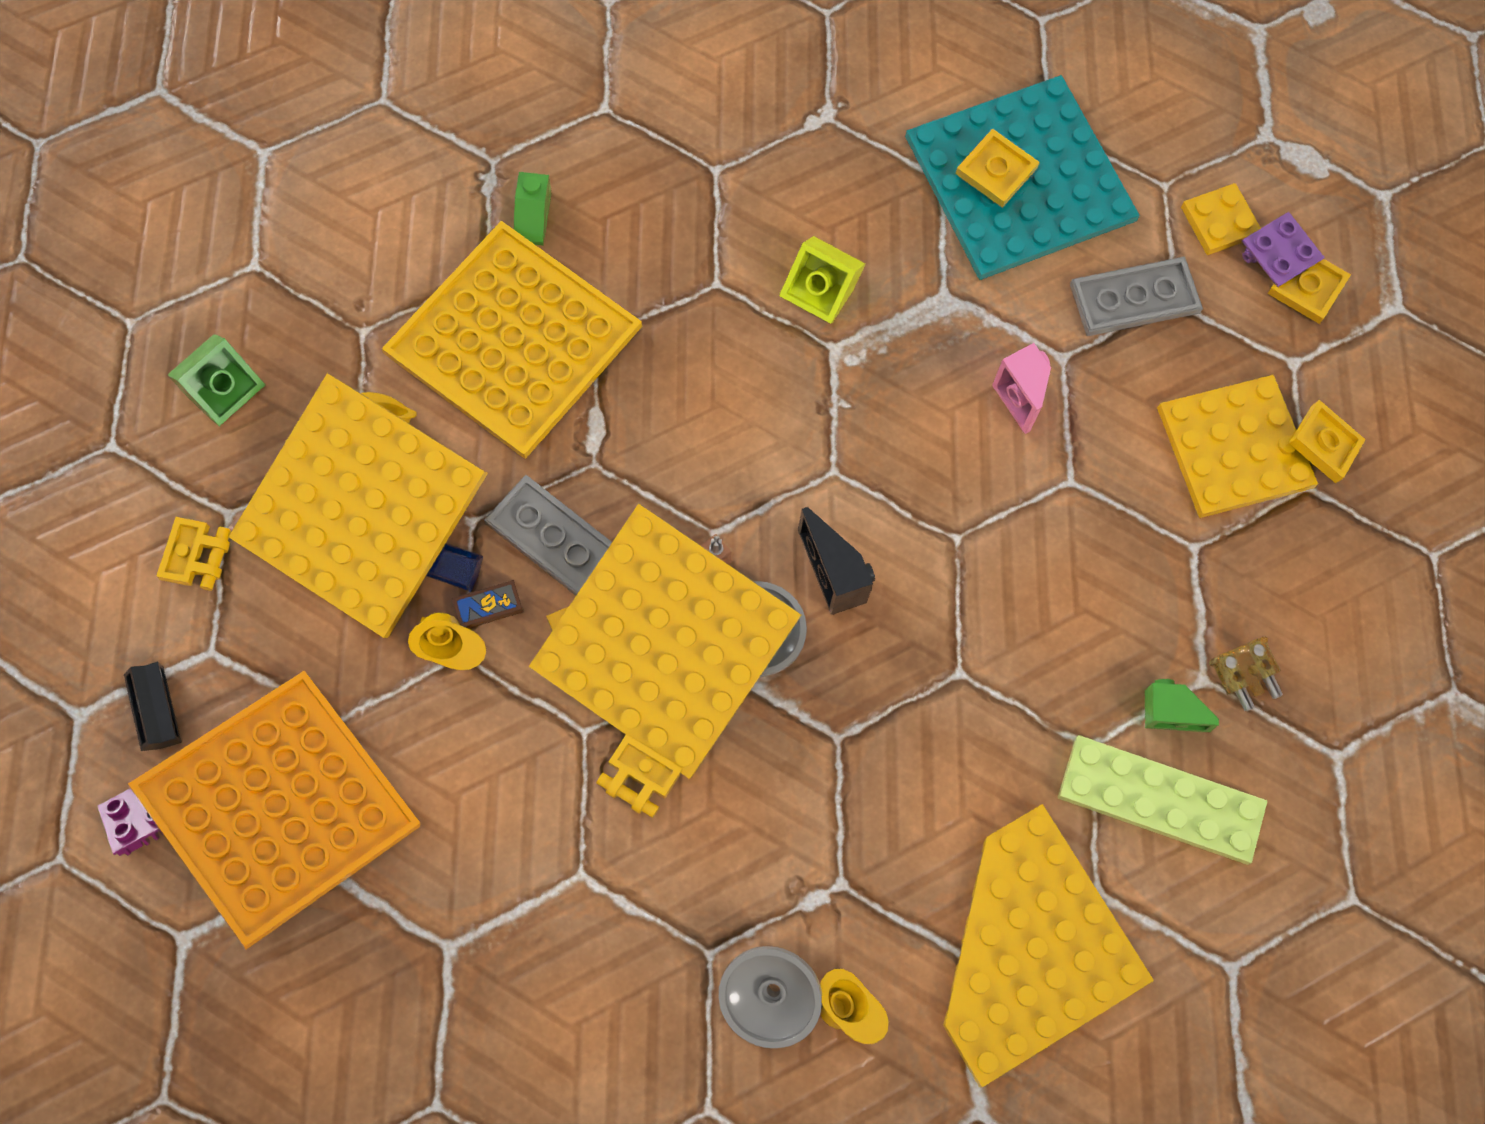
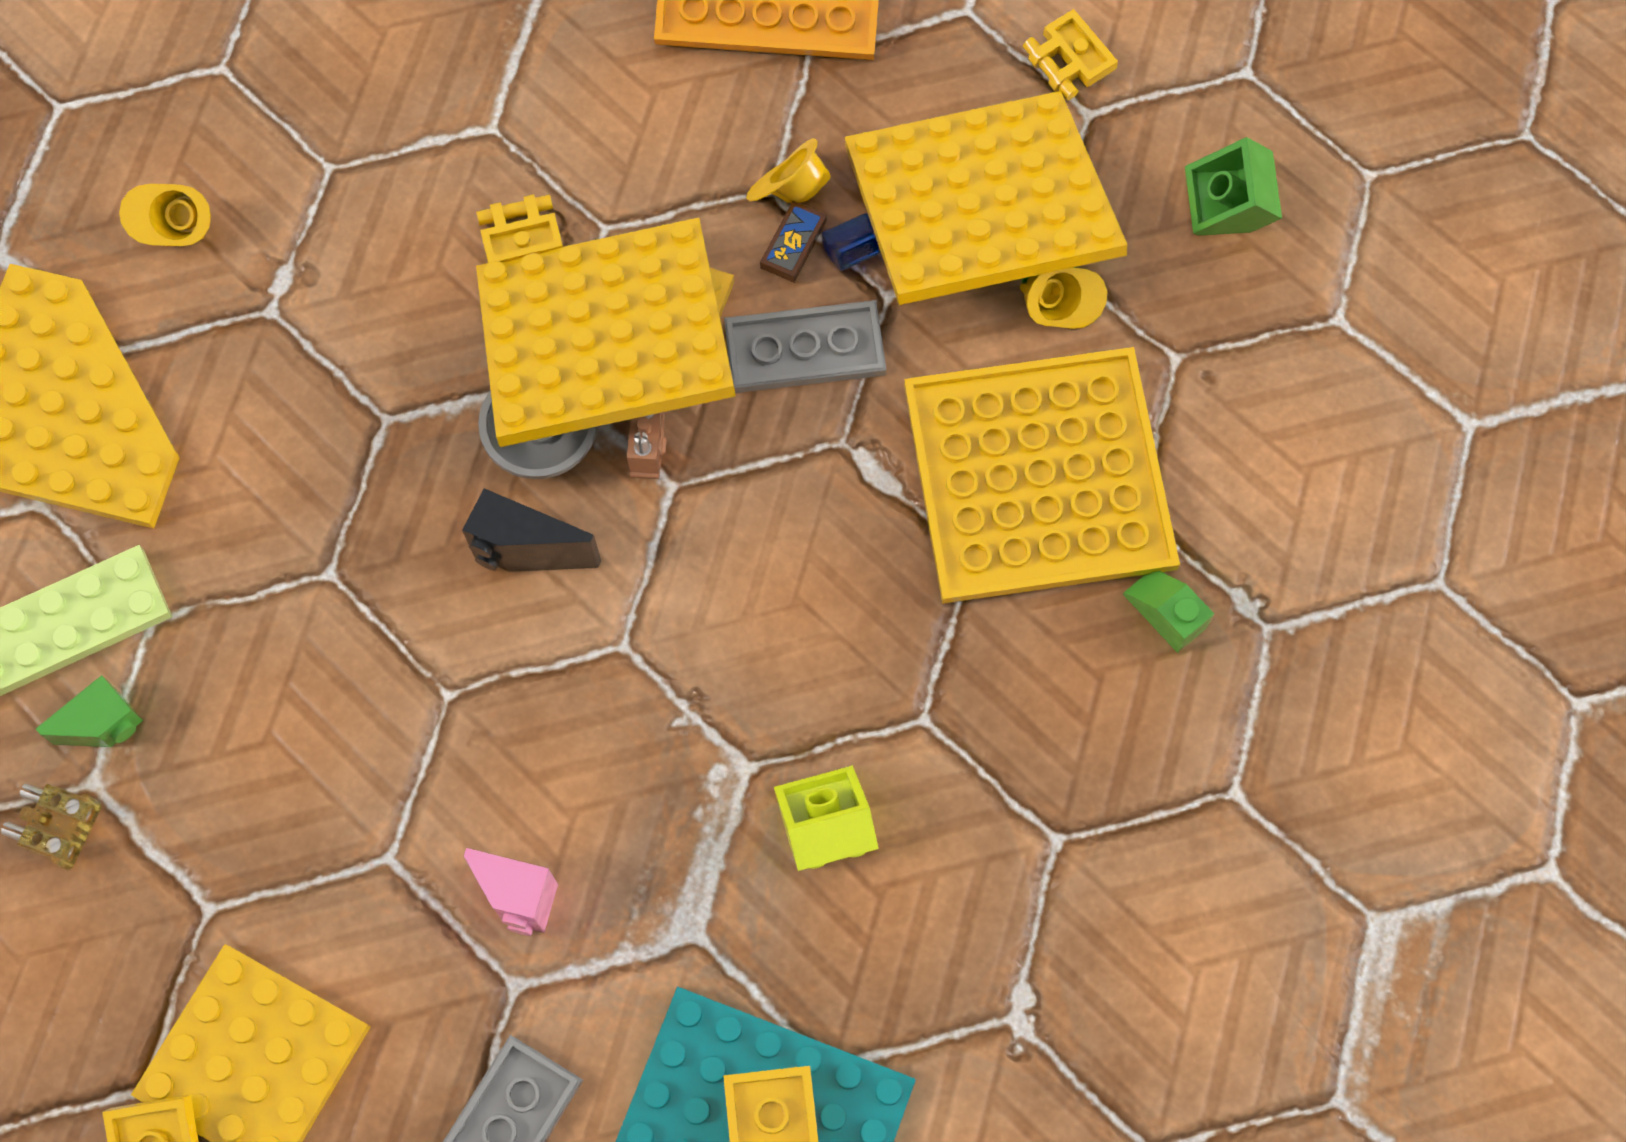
camera: 140 degrees right, 0 degrees up
light grey dish [718,946,822,1048] -> none

